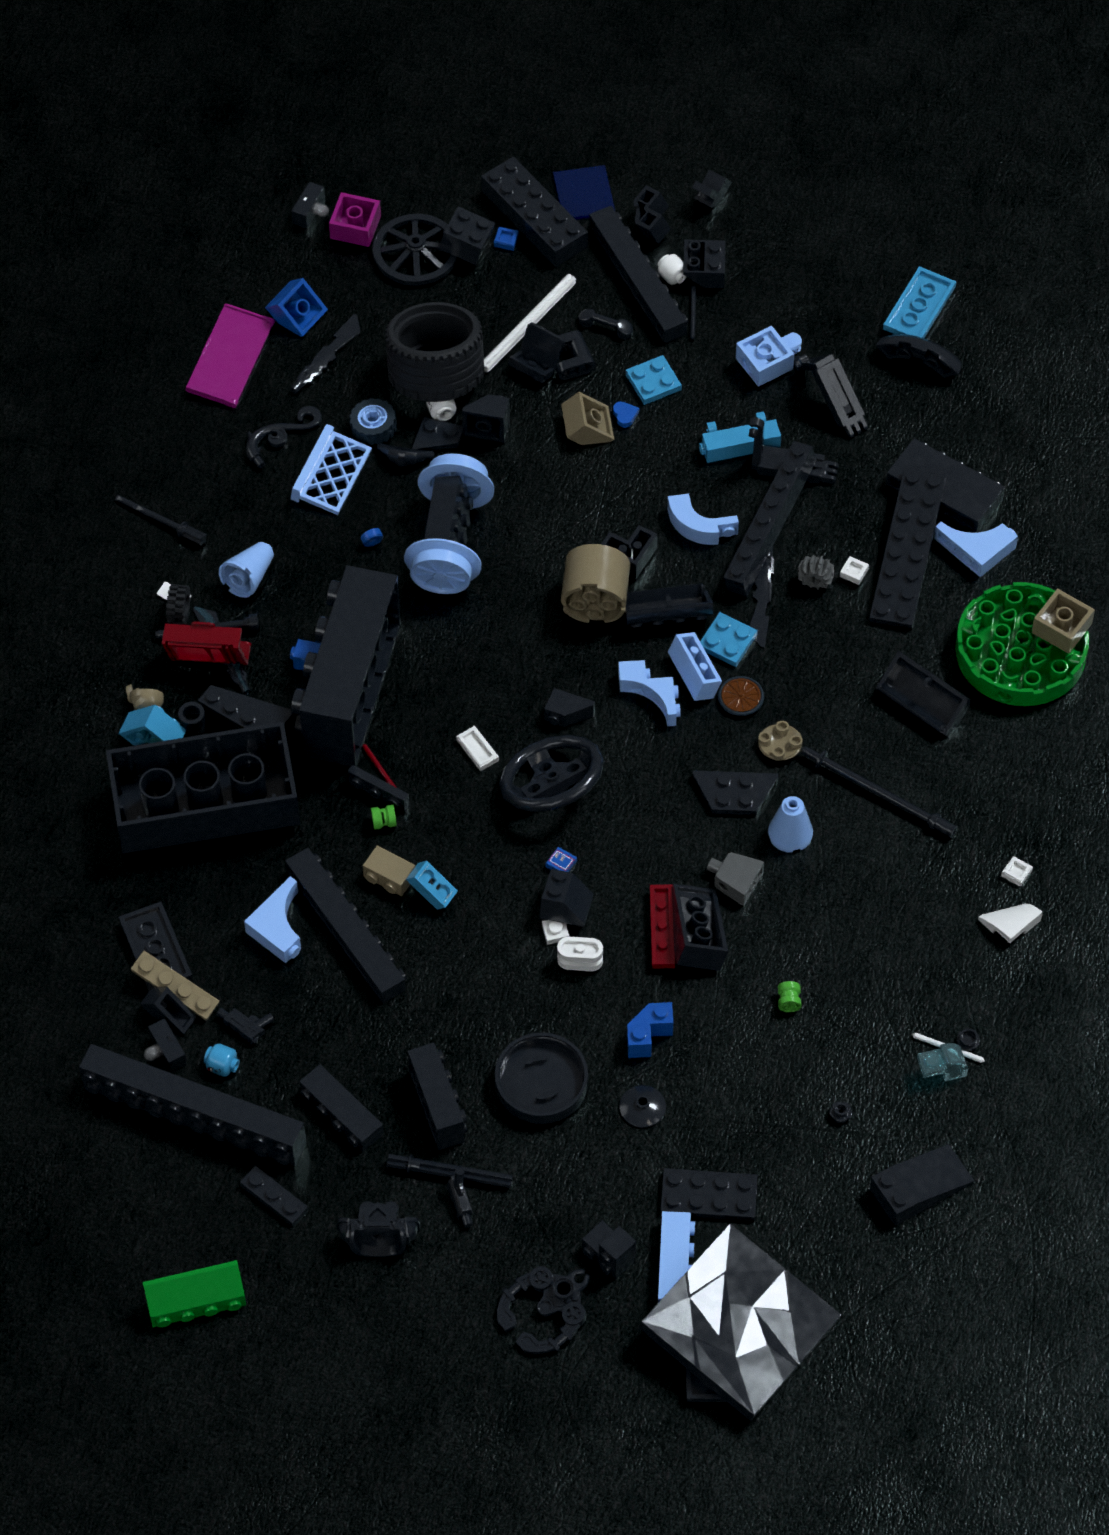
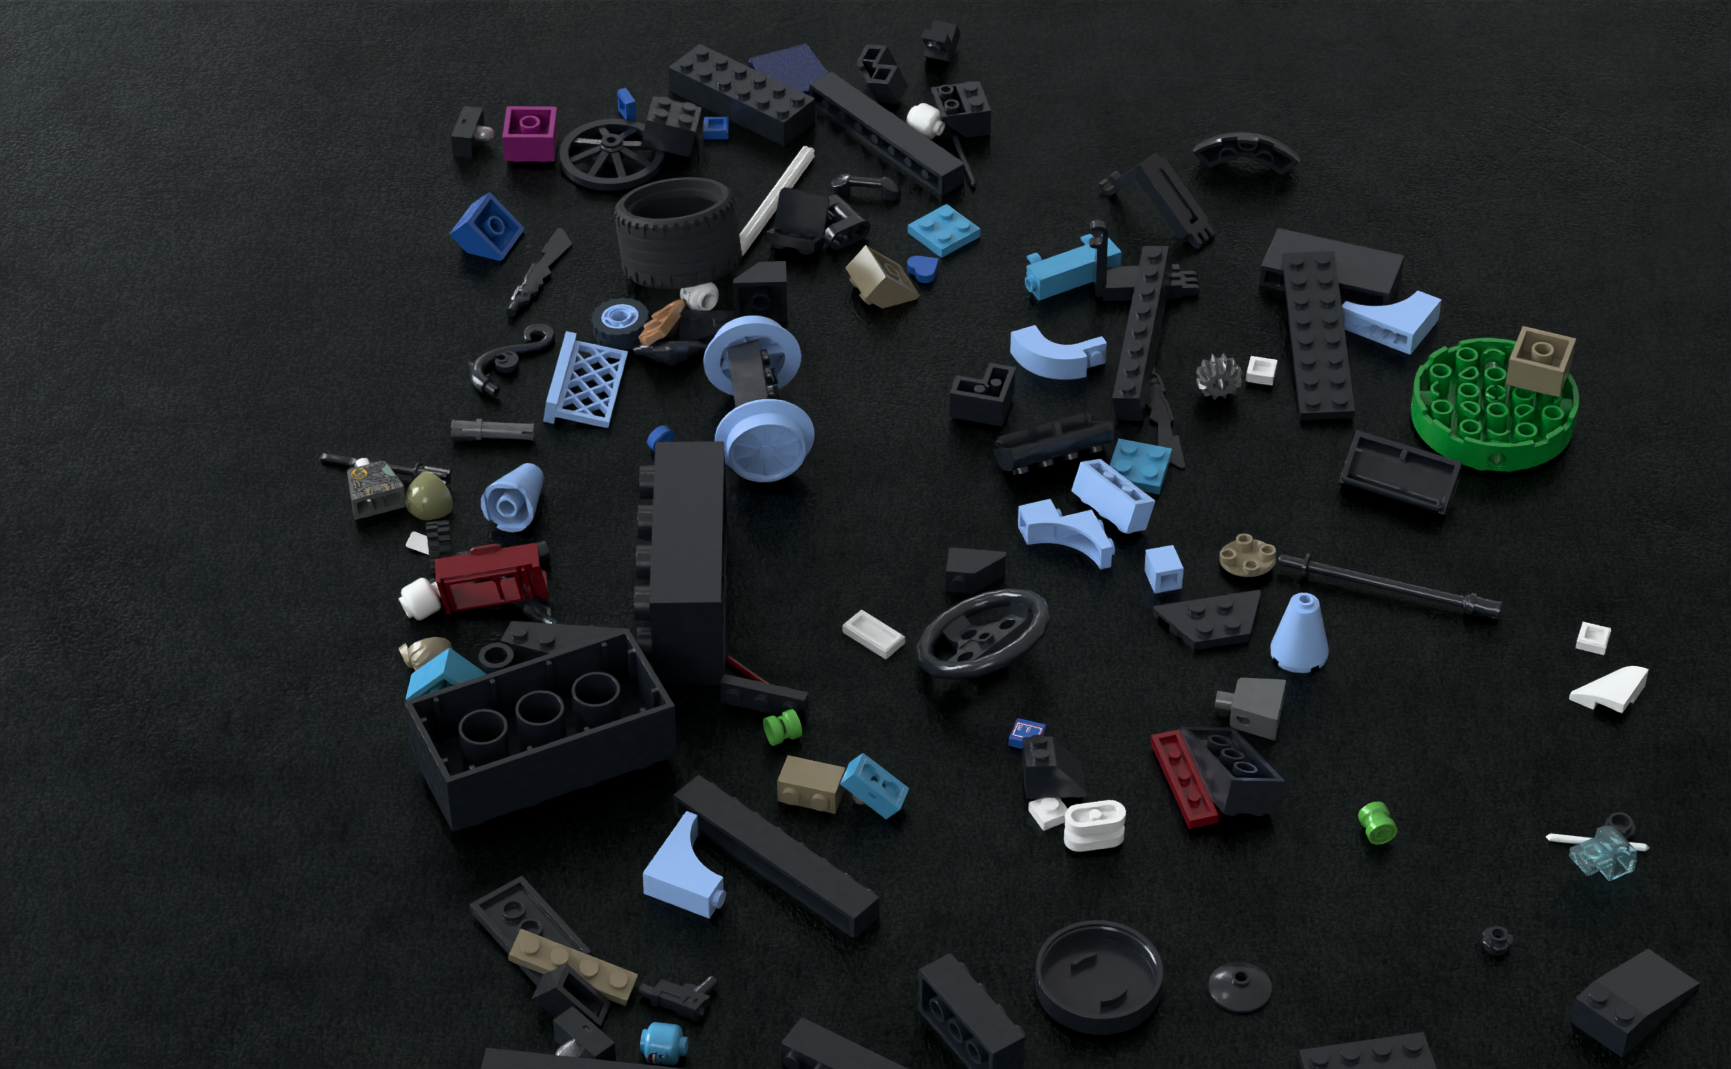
camera: 15 degrees left, 15 degrees down
magenta door [186,304,275,408] -> none
blue brick [290,639,321,670] -> none
dark tan brick [561,544,630,623] -> none
blue brick [627,1002,673,1058] -> none
reddish brown wheel [718,676,764,716] -> none
light blue brick [736,326,802,387] -> none
dark azure plate [883,266,956,338] -> none
none -> torso [347,458,406,520]
none -> white head [399,578,441,620]
none -> olive helmet [405,471,453,520]
none -> dark grey pin [451,419,535,441]
none -> blue tile [617,88,637,121]
none -> medium nougat plate [638,299,686,346]
none -> light blue brick [1145,545,1183,593]

